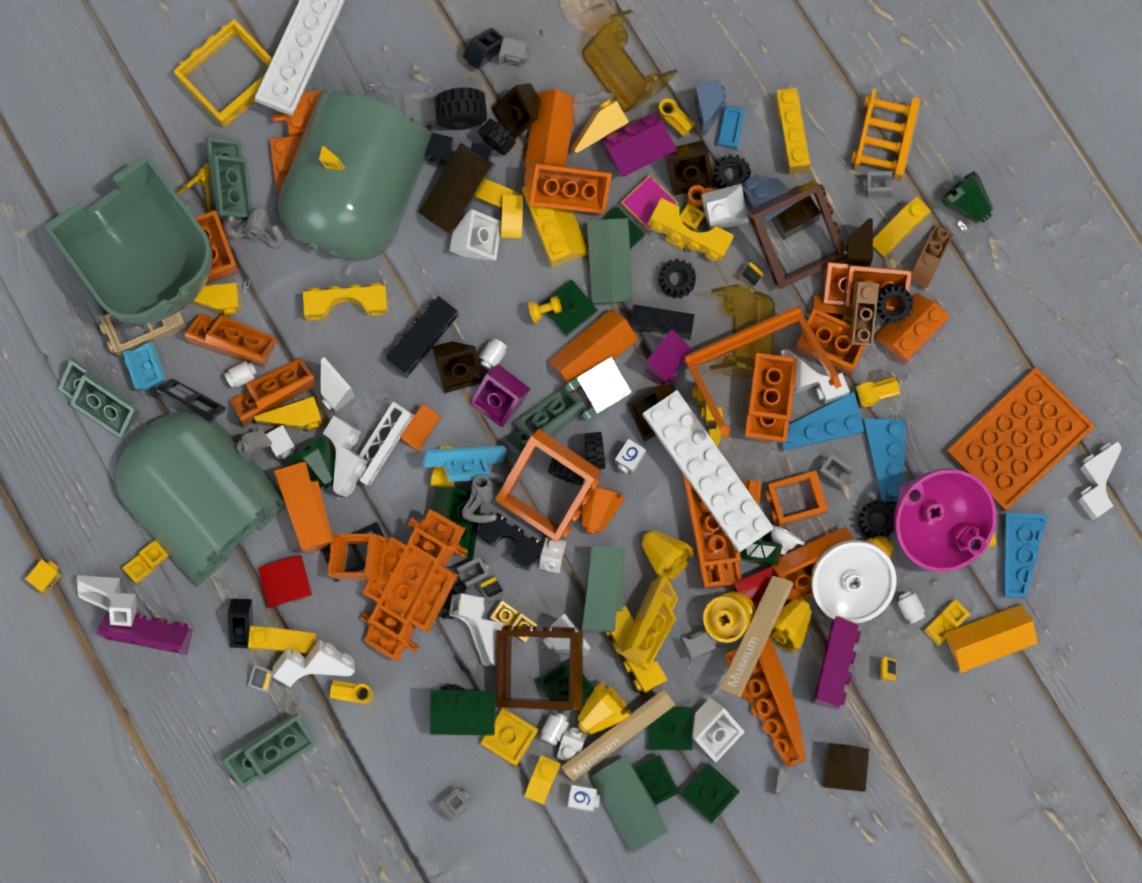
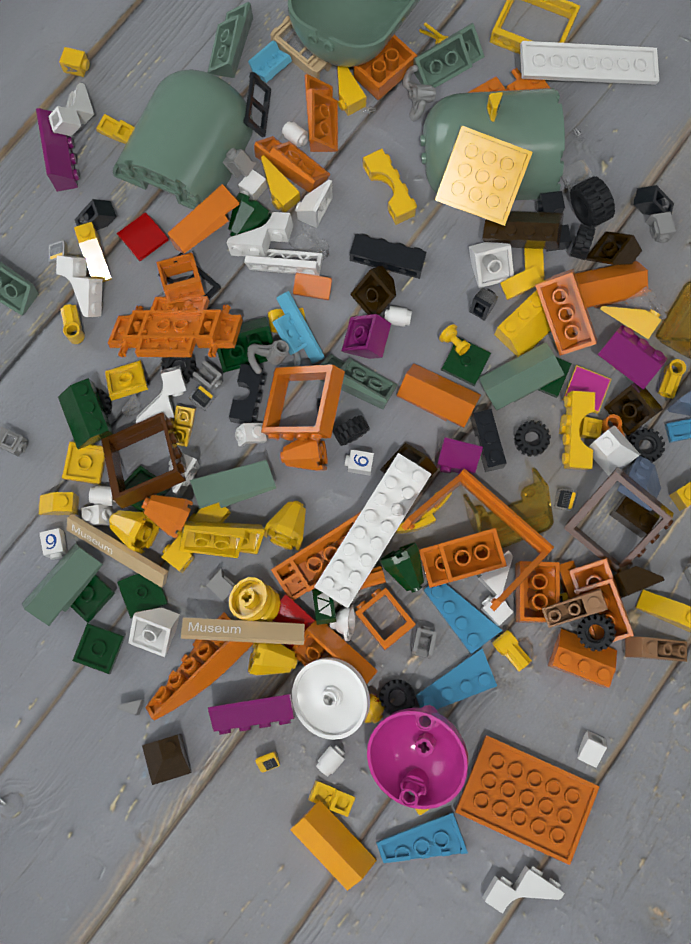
camera: 65 degrees right, 0 degrees up
flag [564,357,632,420] -> none
none -> yellow tile [105,360,148,401]
none -> orange cone [141,495,193,538]
none -> dark green cone [380,542,424,593]
none -> yellow plate [434,126,533,226]
none -> black slope [469,287,498,321]
none -> white brick [577,730,607,767]

